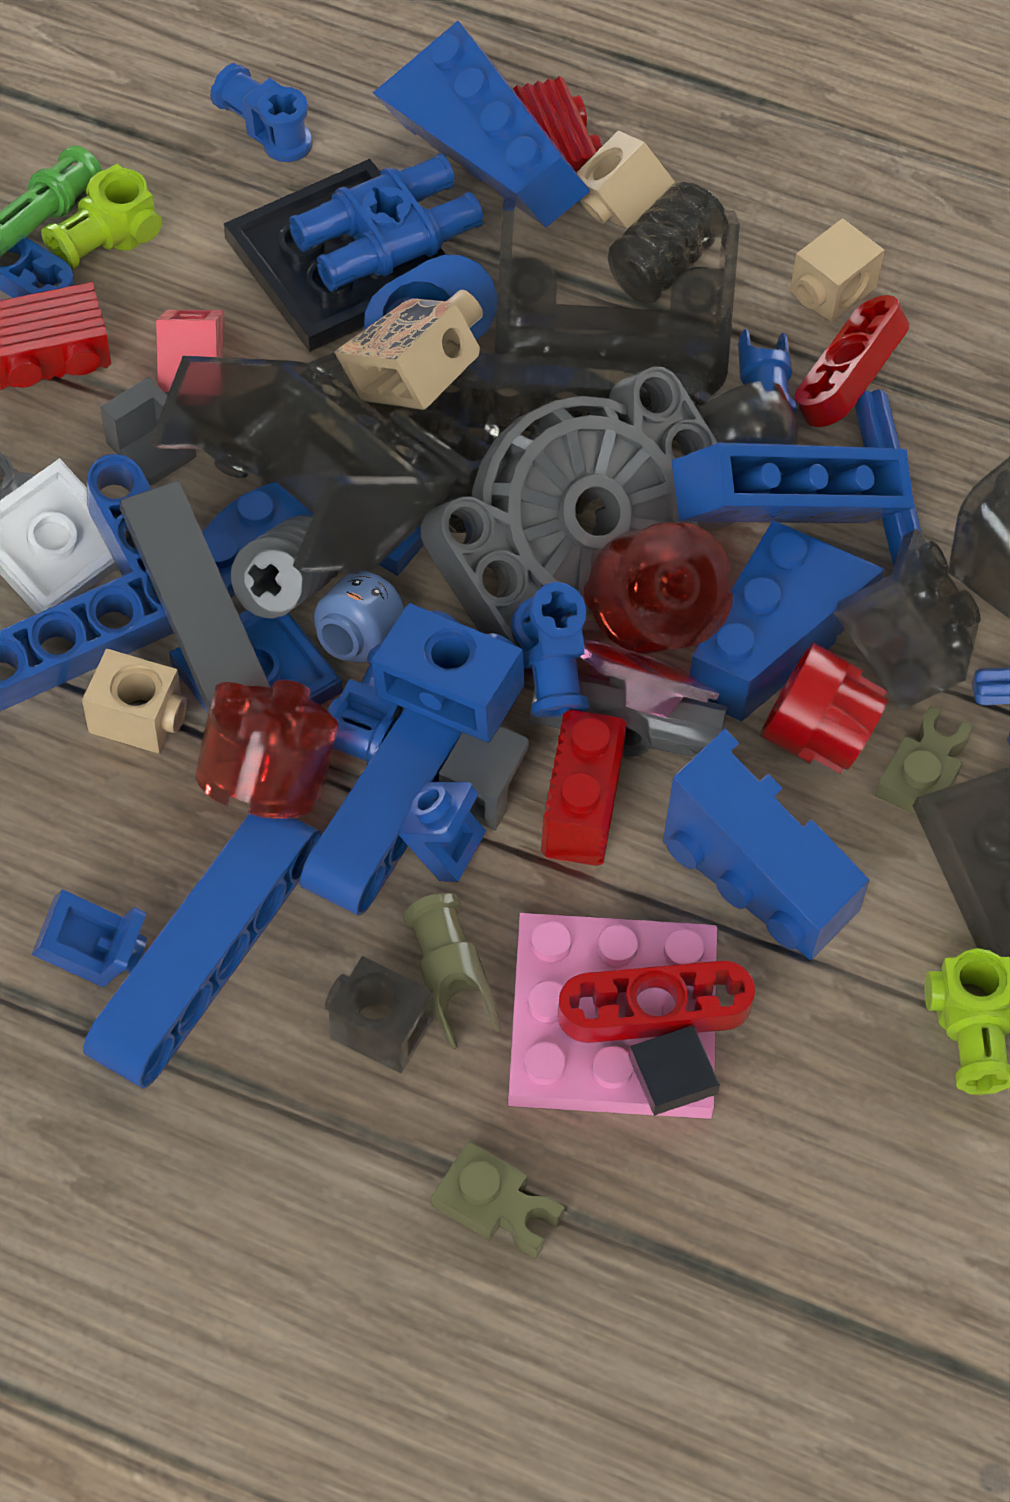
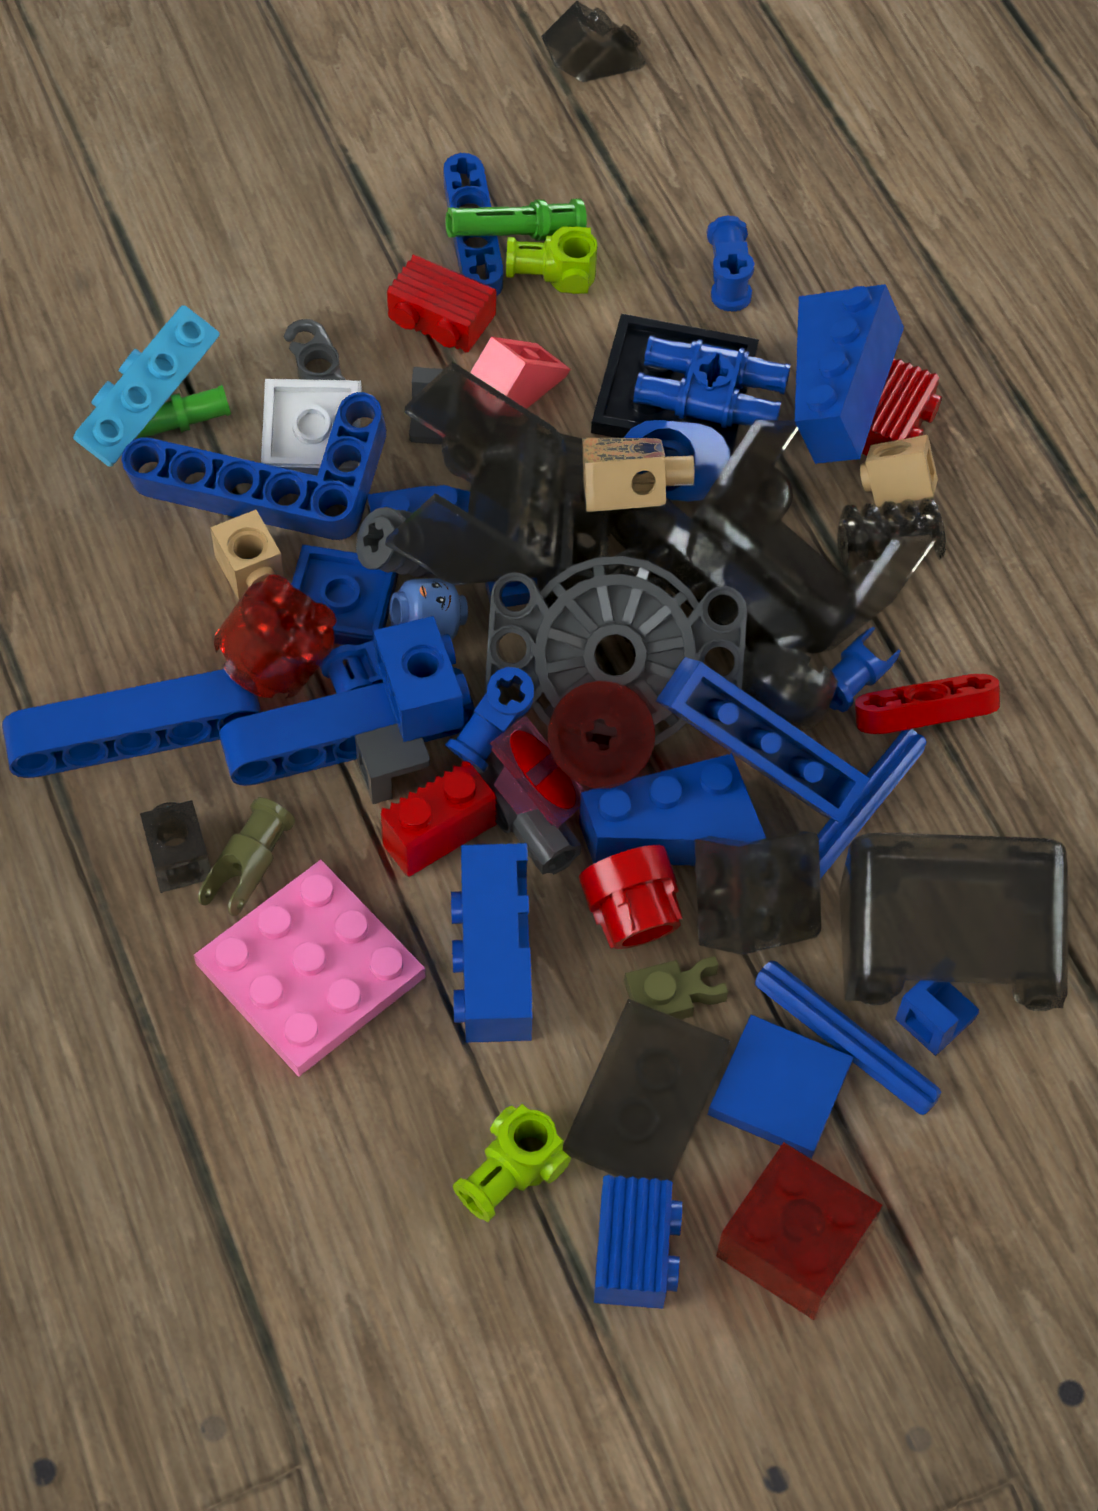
camera: 45 degrees right, 0 degrees up
blue bracket [31,889,147,988] -> none
dark grey tile [120,480,277,730] -> none
blue bracket [397,782,486,882] -> none
olive plate [431,1141,565,1259] -> none
red beam [558,961,755,1043] -> none
black tile [628,1025,720,1116] -> none
tan brick [790,218,885,323] -> none

